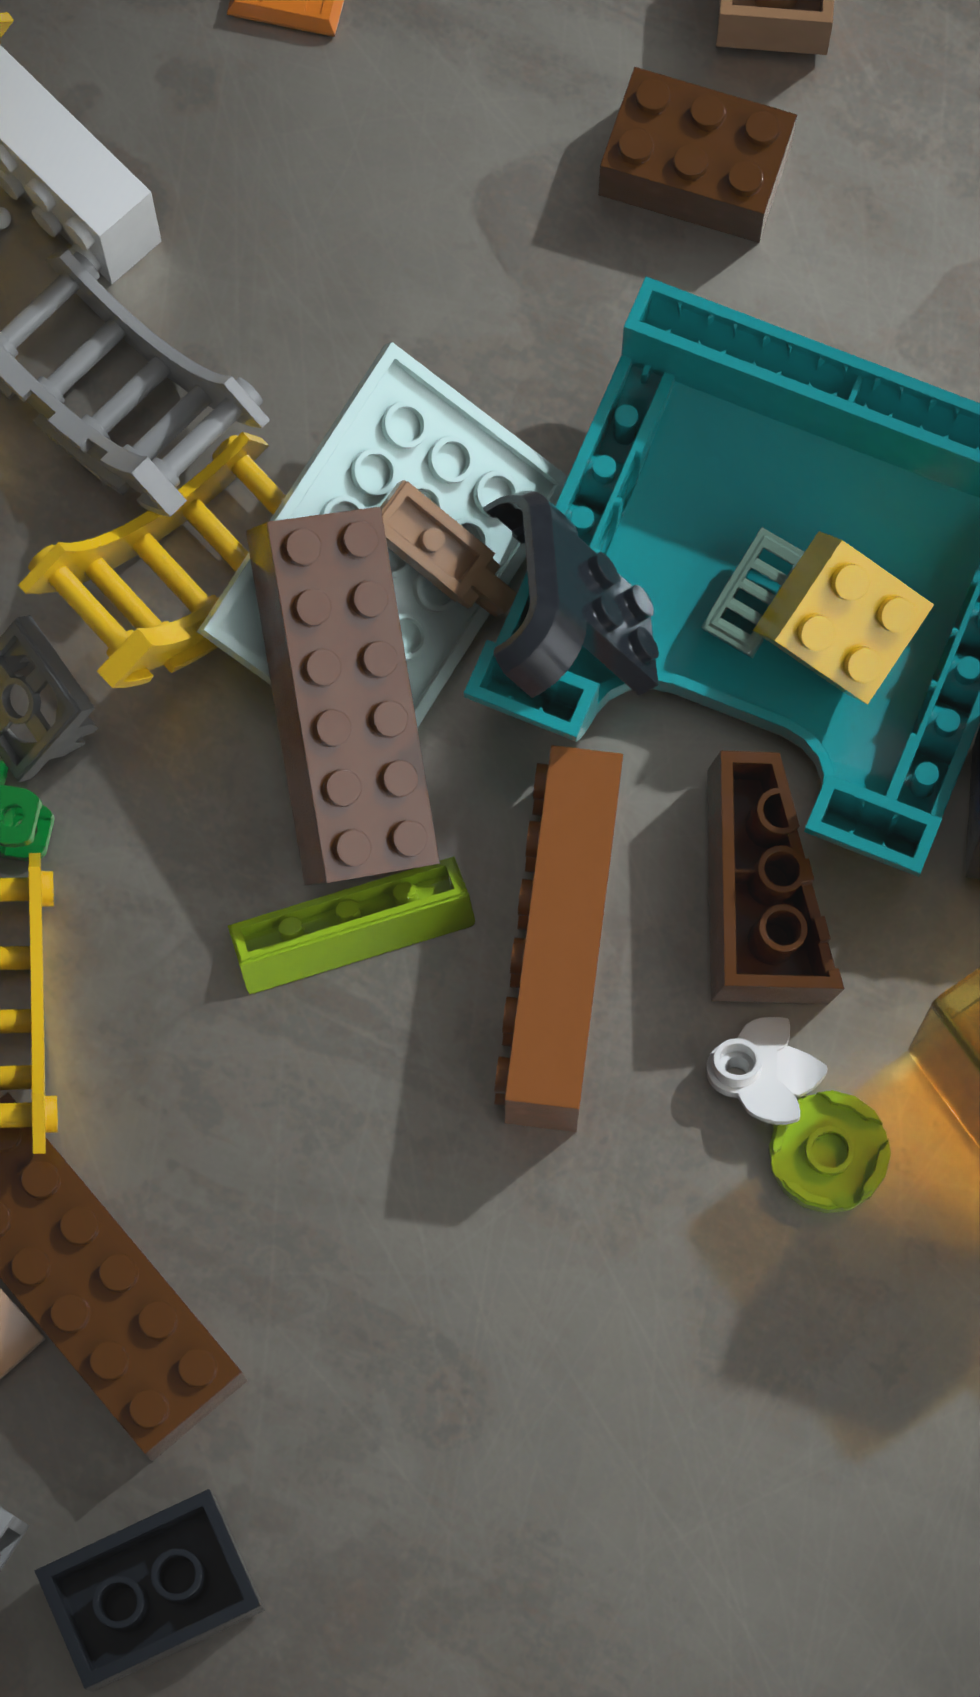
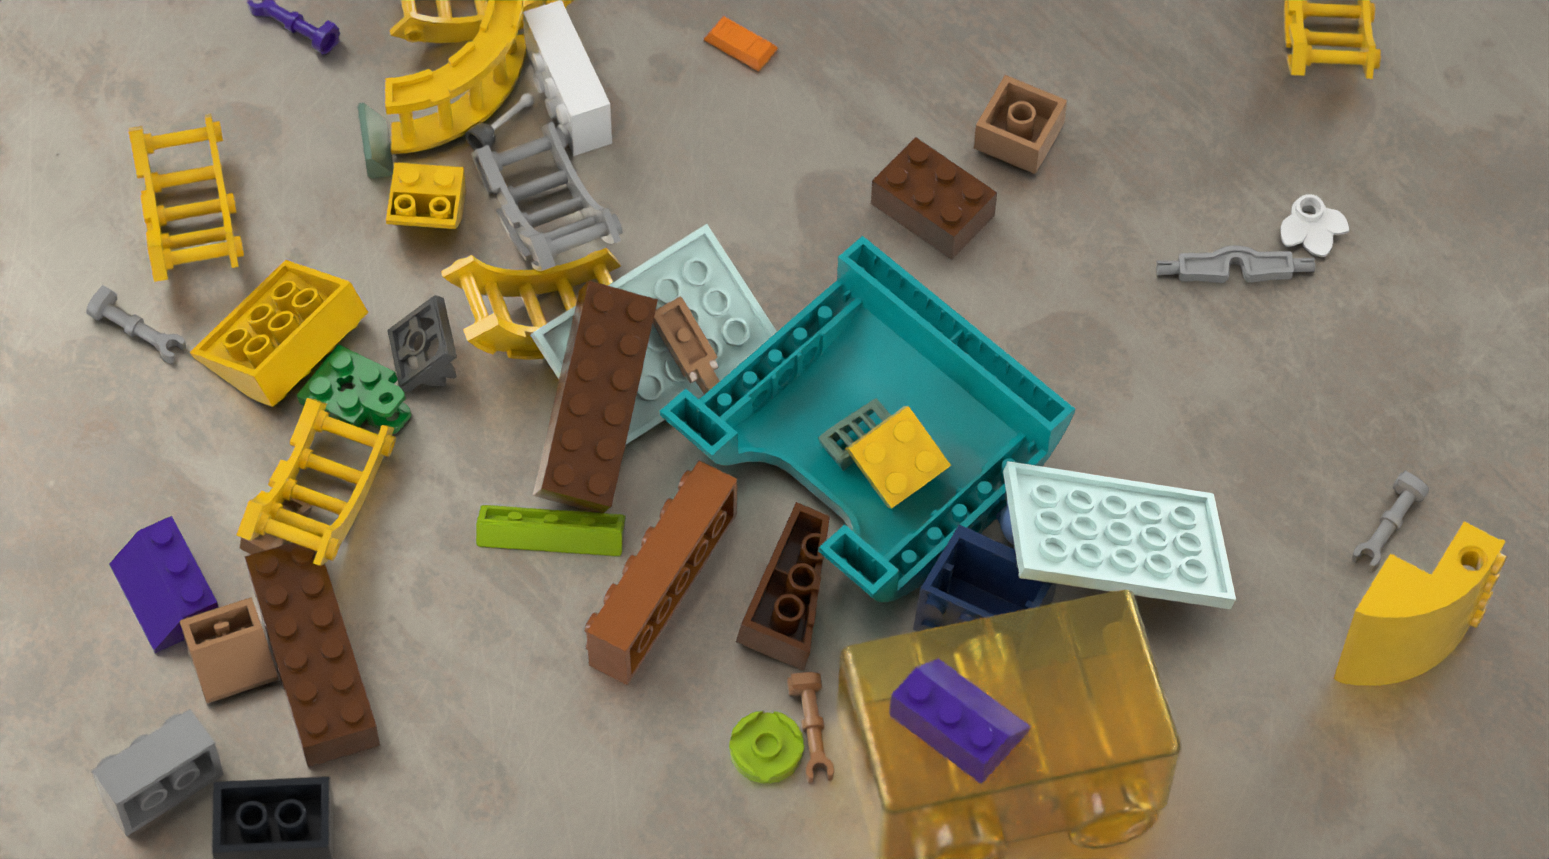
camera: 20 degrees right, 15 degrees down
black piece [483,491,659,698] -> none
white plate [706,1017,828,1125] -> none
none -> medium nougat piece [787,672,834,783]

